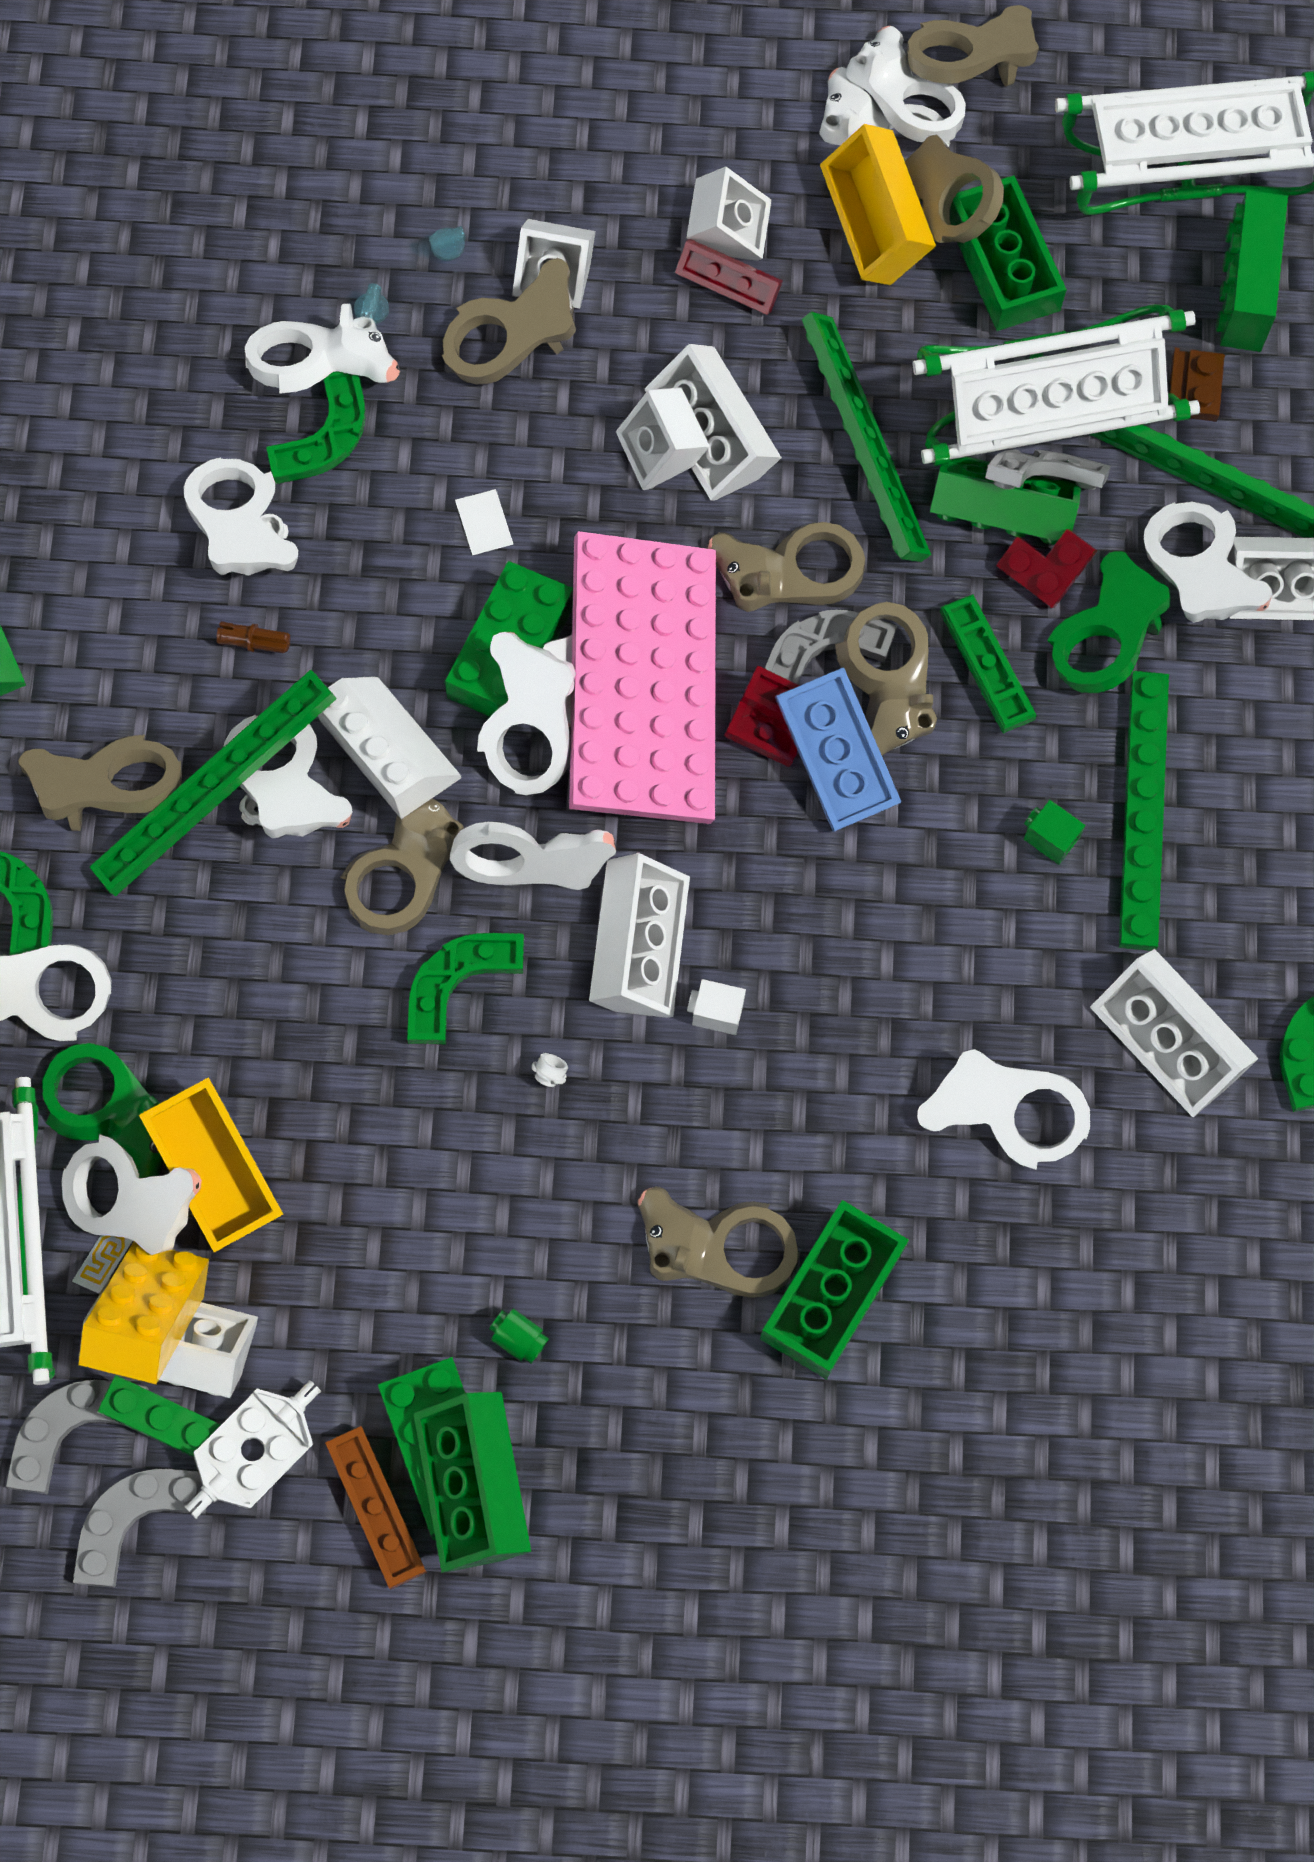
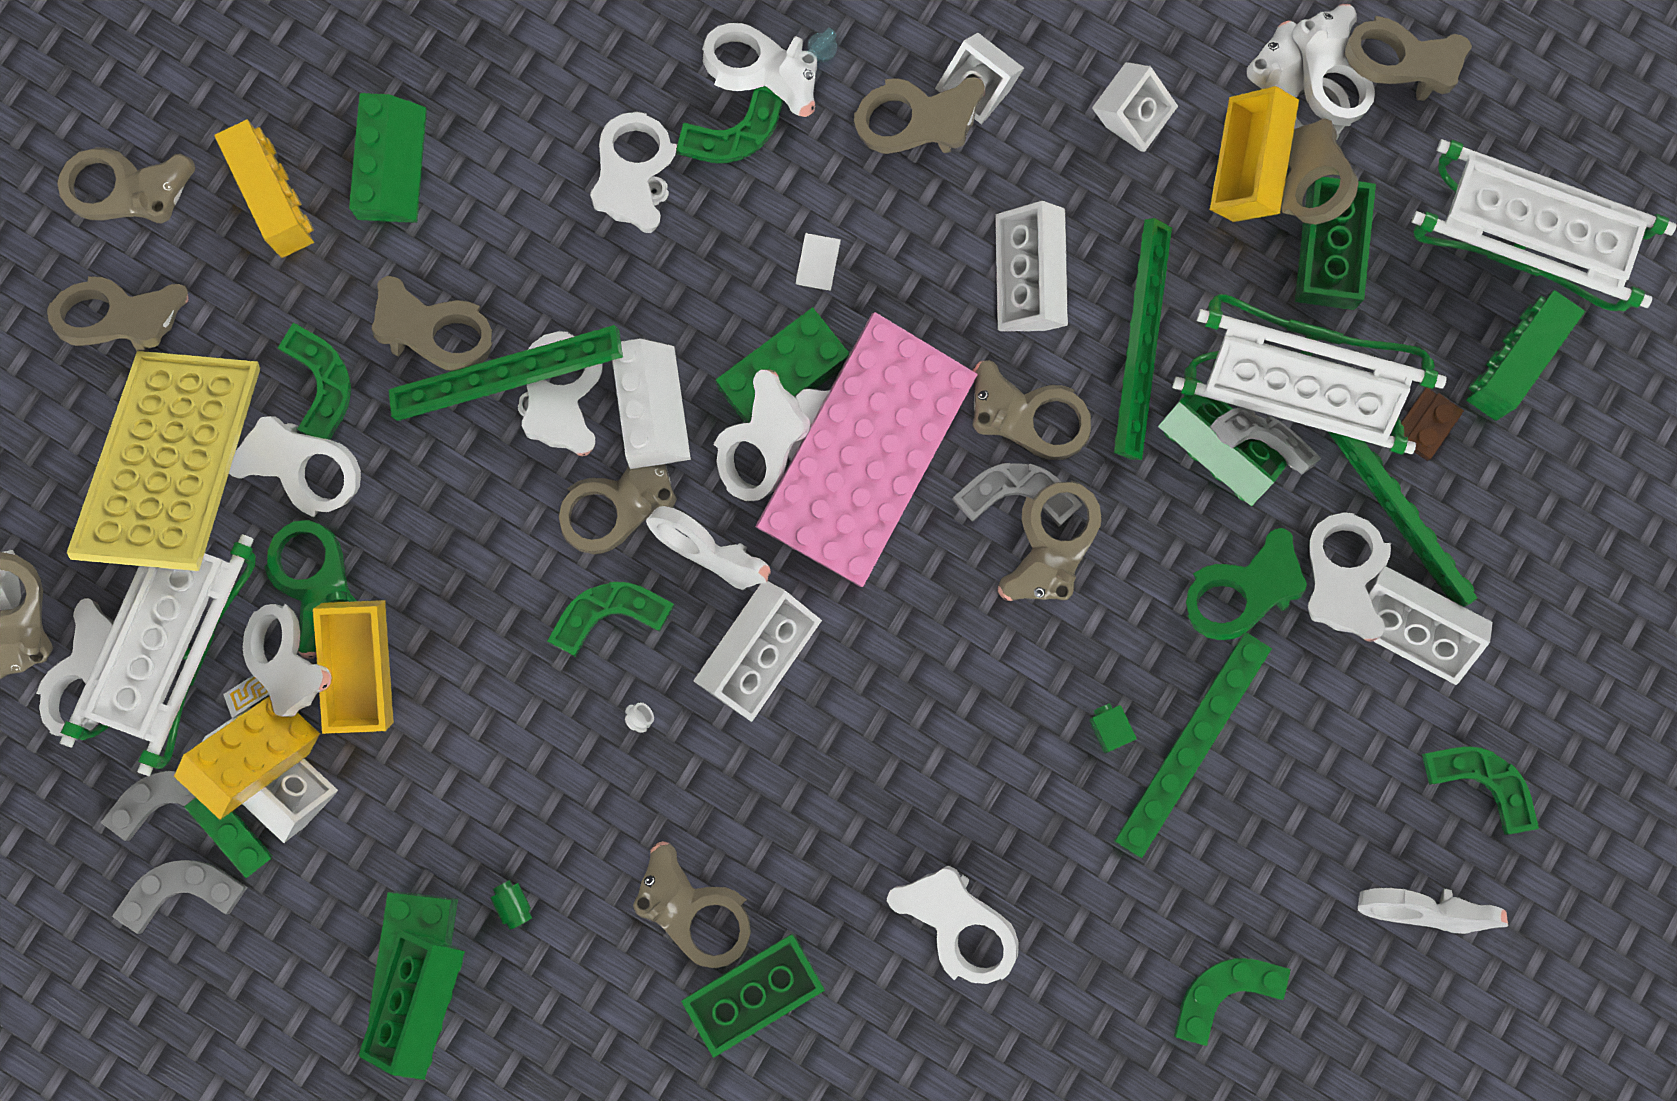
camera: 30 degrees right, 10 degrees up
white plate [184,1380,321,1519] -> none
reddish brown axle [216,621,291,653] -> none
dark orange plate [325,1426,427,1590] -> none
clear light blue plate [428,226,466,261] -> none
white slope [616,388,710,490] -> none
plate [675,239,783,315] -> none
white brick [687,979,746,1035] -> none
dark red slope [724,665,800,767] -> none
medium blue plate [775,667,901,832] -> none
green plate [940,594,1037,734] -> none
dark red plate [996,529,1098,608] -> none
white slope [1090,949,1258,1117] -> none

